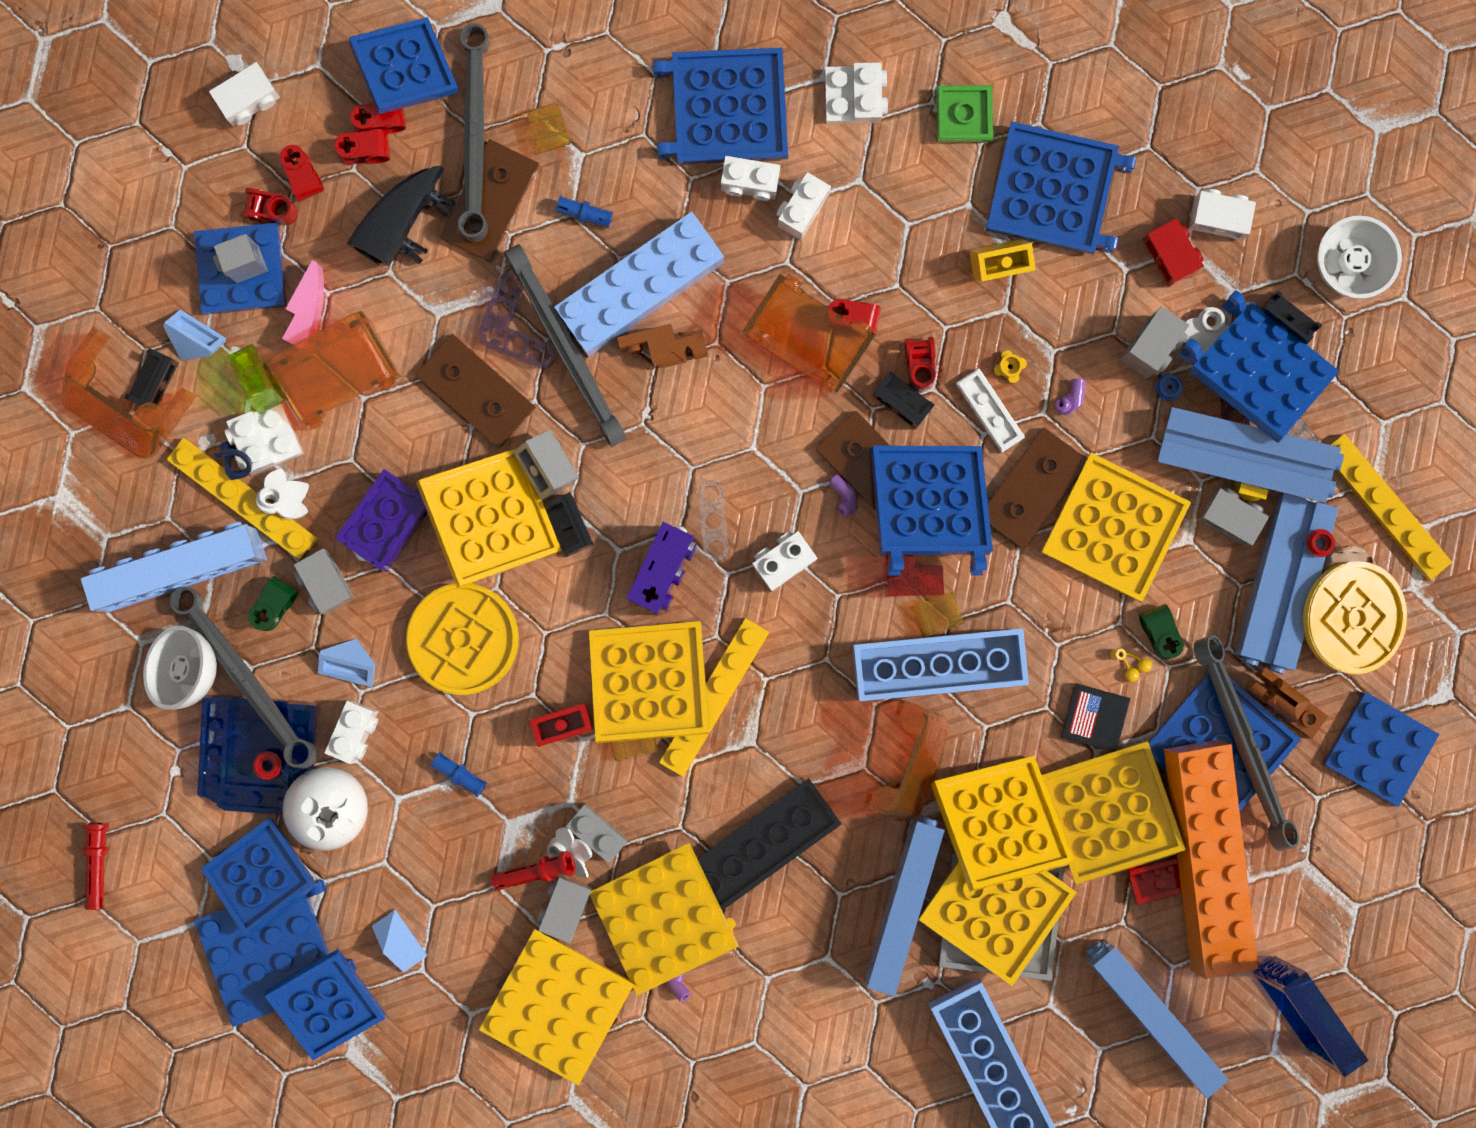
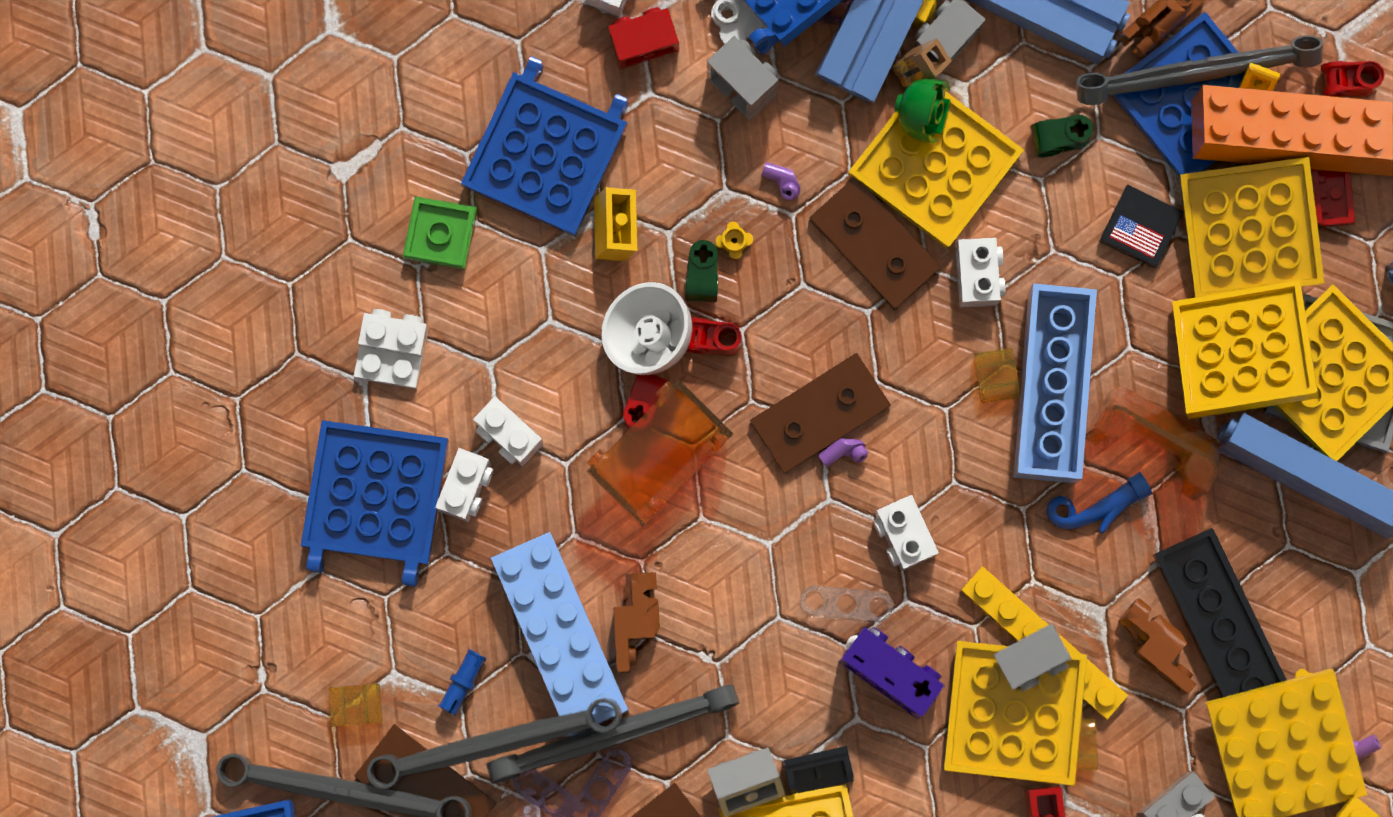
camera: 75 degrees left, 5 degrees down
blue plate [871,446,993,576] -> none
black hinge [872,372,935,429] -> none
clear red brick [883,555,944,598] -> none
white tile [955,368,1025,453] -> none
yellow piece [1110,649,1152,682] -> none
blue plate [1155,374,1183,401] -> none
none -> dark grey piece [367,698,622,789]
none -> white piece [602,282,692,375]
none -> dark green piece [685,240,718,302]
none -> medium nougat leg [891,38,952,87]
none -> green cylinder [895,79,951,143]
none -> white brick [955,238,1005,308]
none -> light grey brick [994,623,1072,692]
none -> blue plant [1047,472,1152,534]
none -> dark orange plate [1118,598,1196,695]
none -> yellow tile [1239,62,1280,91]
none -> red piece [1321,61,1385,98]

